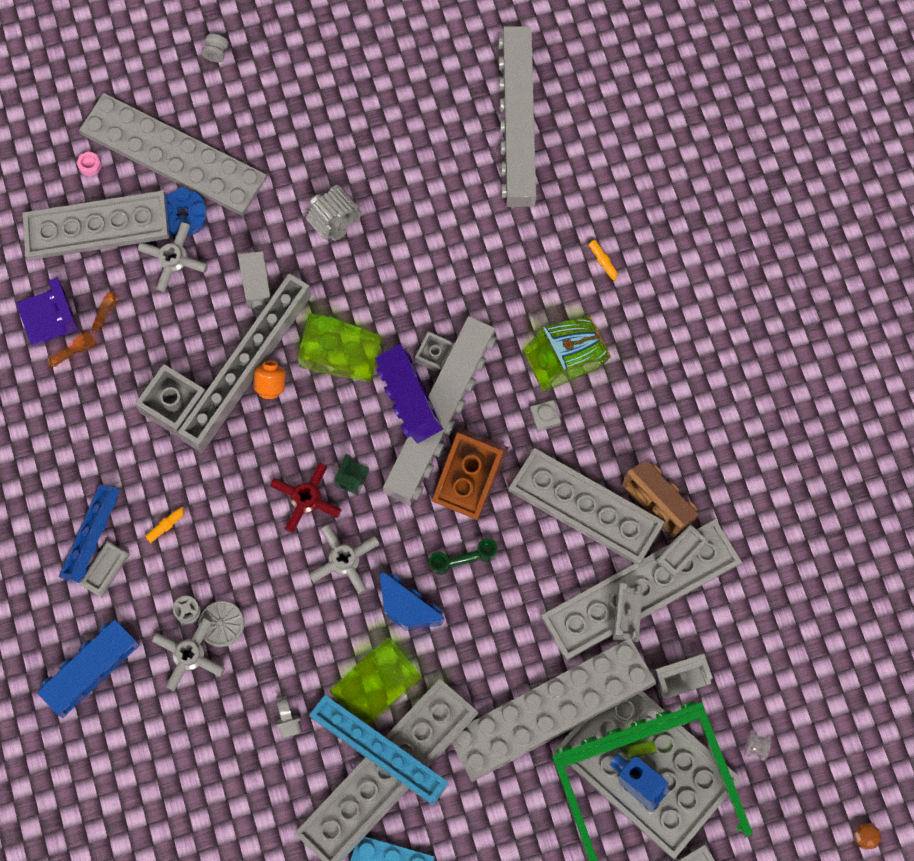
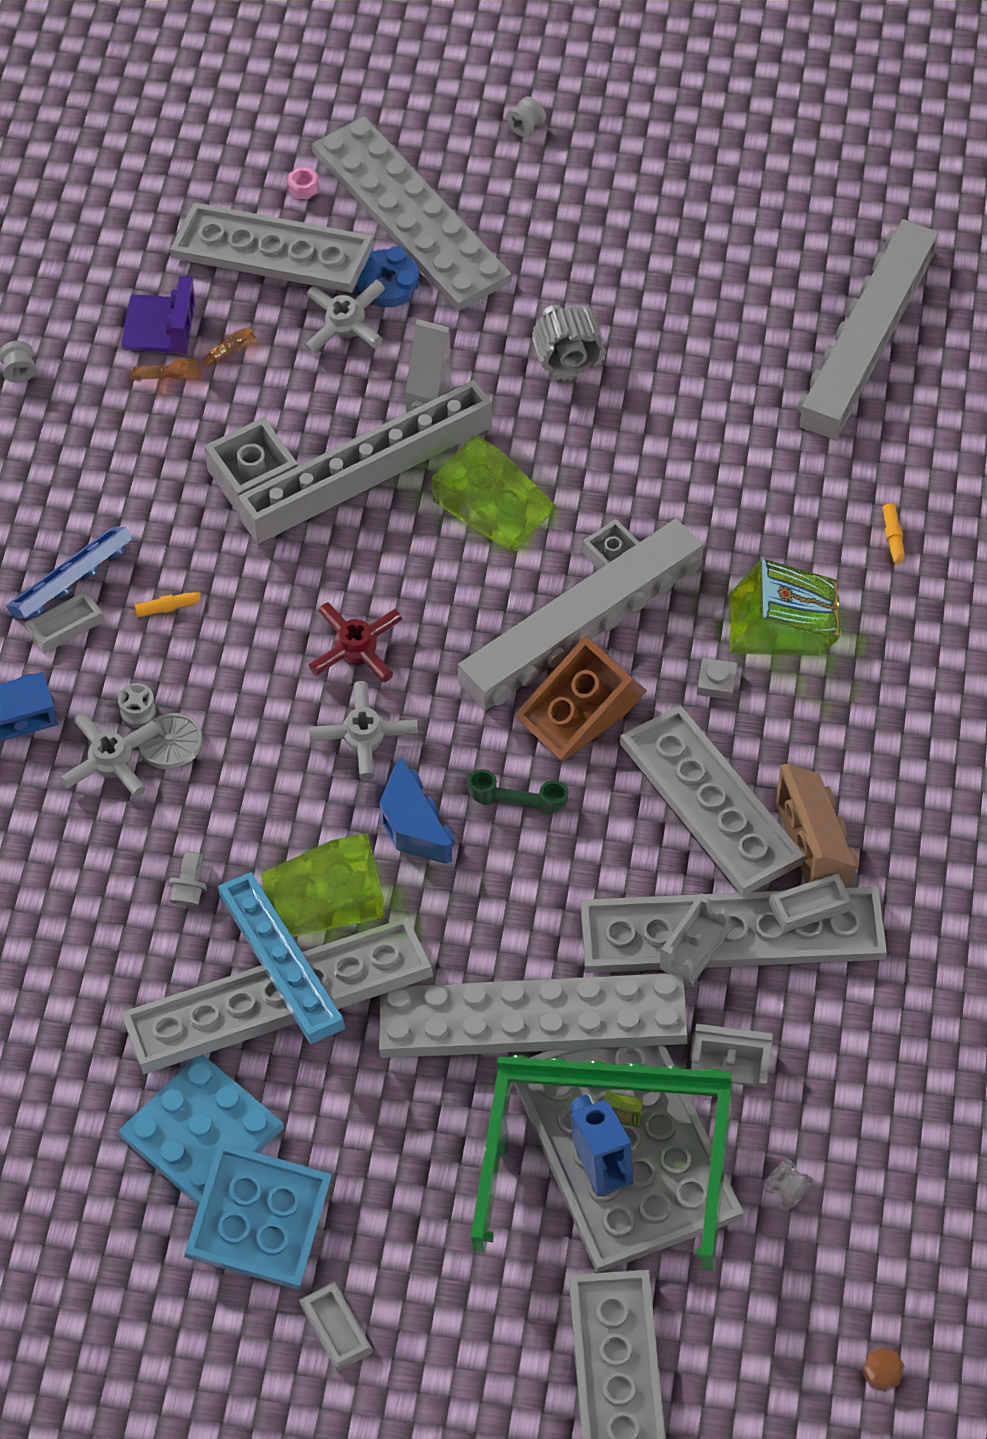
camera: 30 degrees right, 15 degrees down
orange head [253,360,286,399] -> none
clear green panel [334,454,369,496] -> none
dark purple brick [376,344,444,444] -> none

